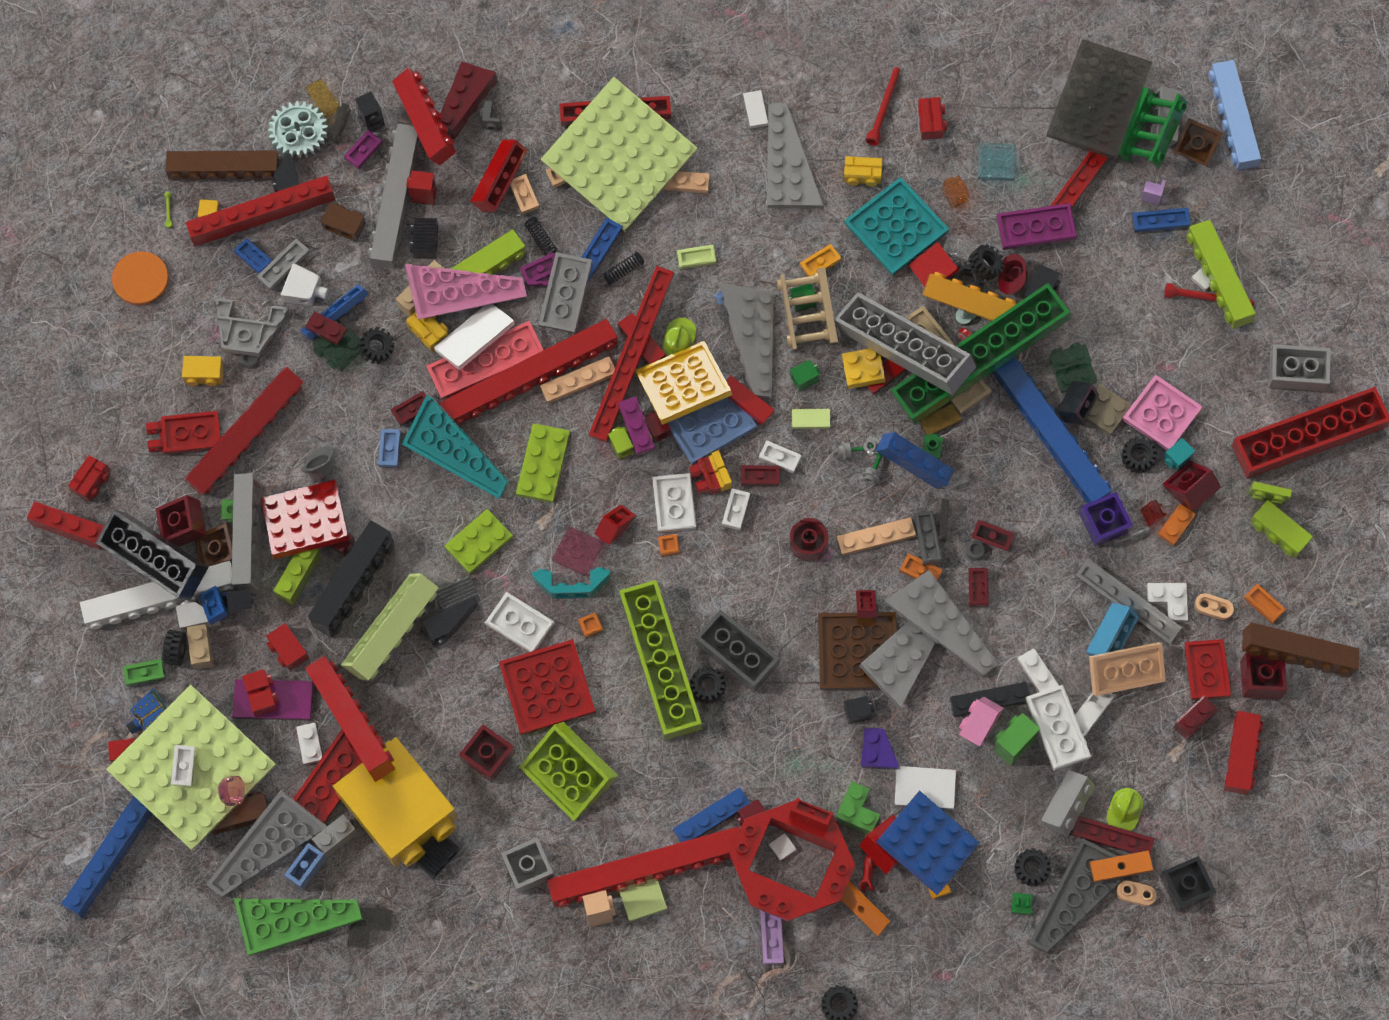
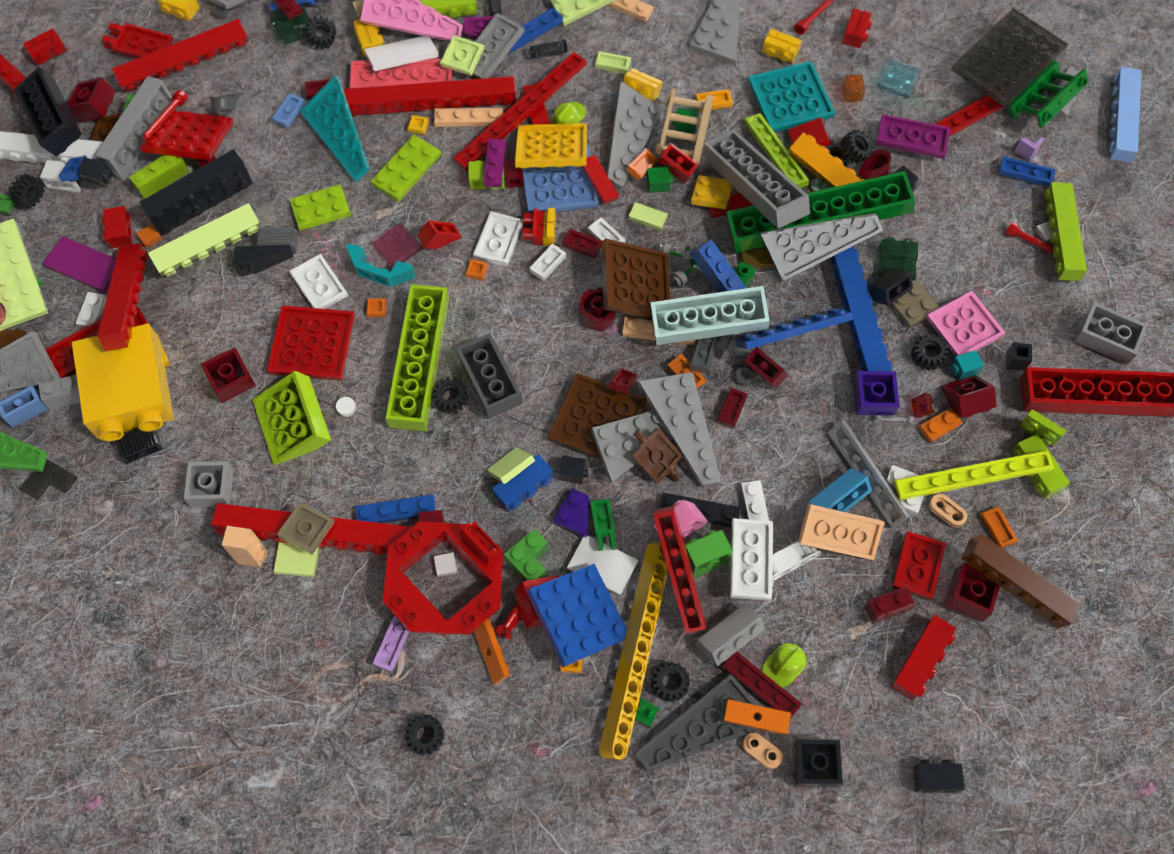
camera: 20 degrees right, 5 degrees down
tan brick [187,624,214,670] -> none
red piece [242,669,279,717] -> none
reddish brown slope [1173,118,1223,167] -> none
none -> orange tile [136,224,162,248]
none -> red piece [143,90,188,140]
none -> dark tan plate [277,502,335,555]
none -> white tile [336,397,356,417]
none -> yellow tile [407,115,429,135]
none -> yellowish green tile [440,35,484,76]
none -> yellowish green tile [486,447,535,484]
none -> blue brick [492,454,554,512]
none -> green hinge [590,499,616,551]
none -> yellow beam [599,542,668,760]
none -> reddish brown plate [602,238,670,319]
none -> yellow brick [623,69,663,102]
none -> orange tile [626,149,659,181]
none -> reddish brown plate [630,428,683,483]
none -> light aqua brick [651,286,770,345]
none -> red brick [653,506,706,634]
none -> red brick [657,143,699,183]
none -> blue plate [735,308,853,350]
none -> lime plate [745,113,809,188]
none -> light grey wing [760,213,884,281]
none -> neon yellow tile [894,450,1054,501]
none -> black brick [914,760,965,793]
none -> black brick [1006,342,1032,371]

